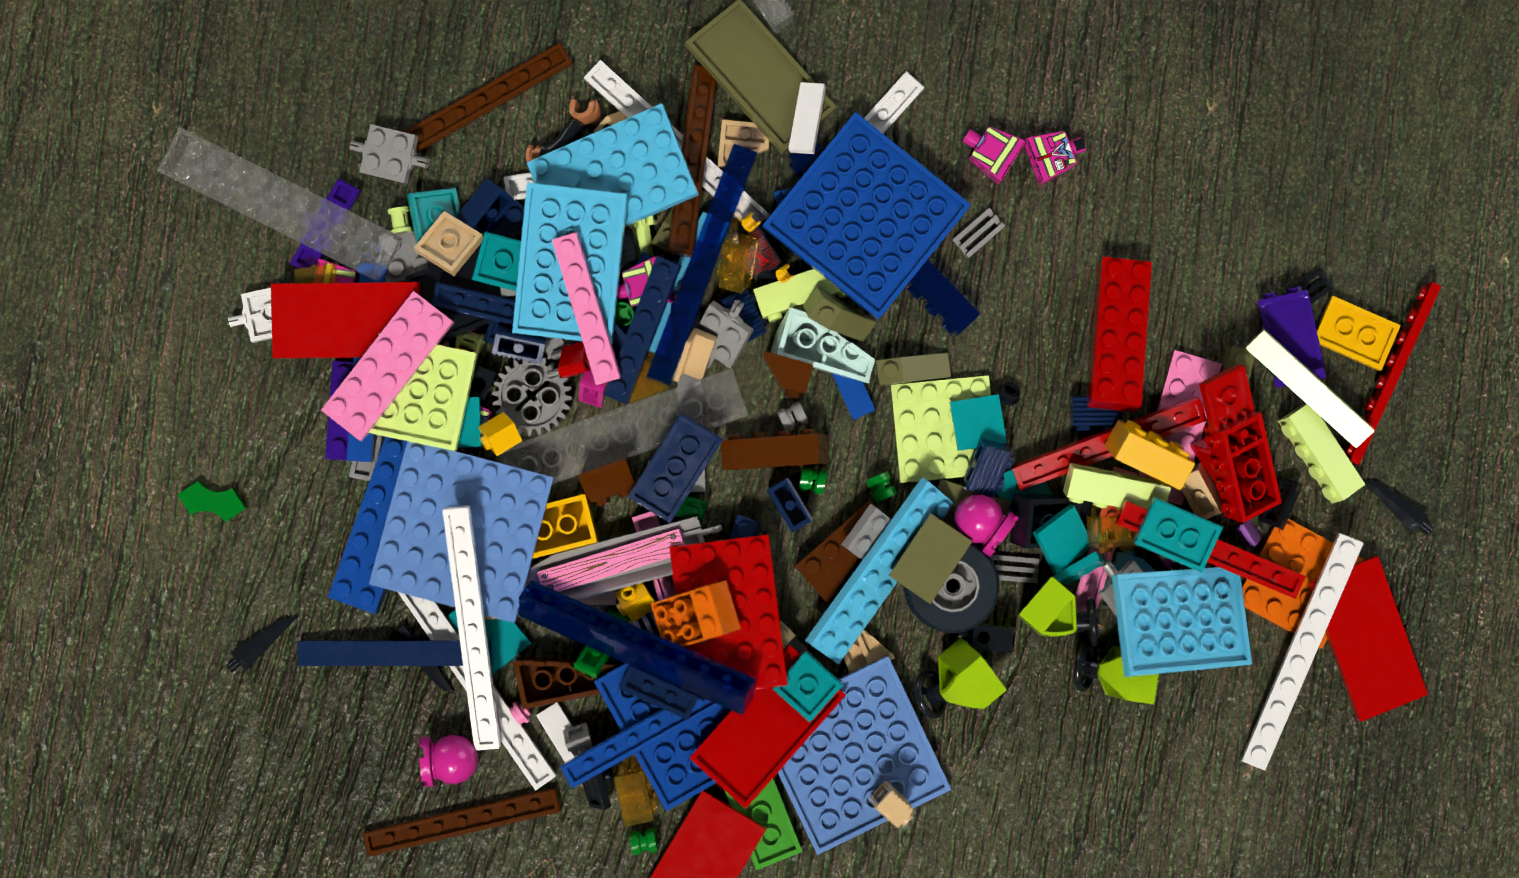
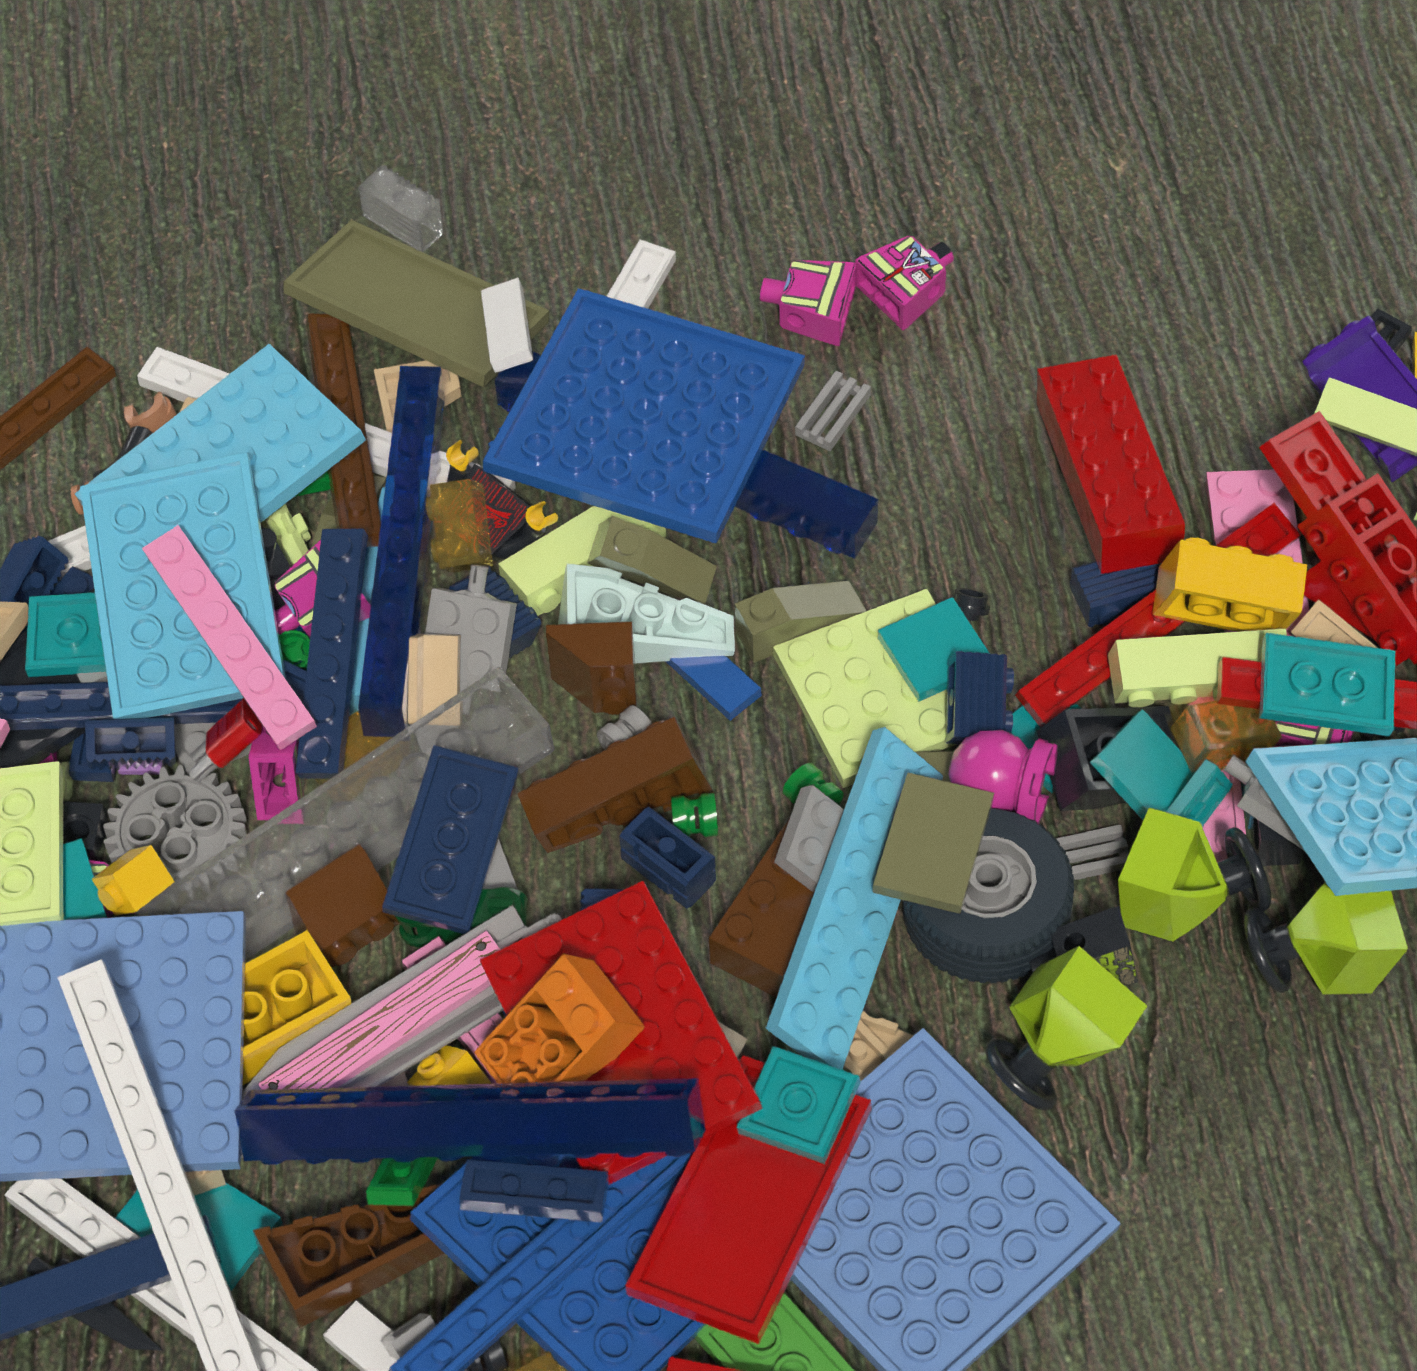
camera: 15 degrees left, 30 degrees down
bright pink plate [509,701,531,725] -> none
tan brick [869,781,913,828] -> none

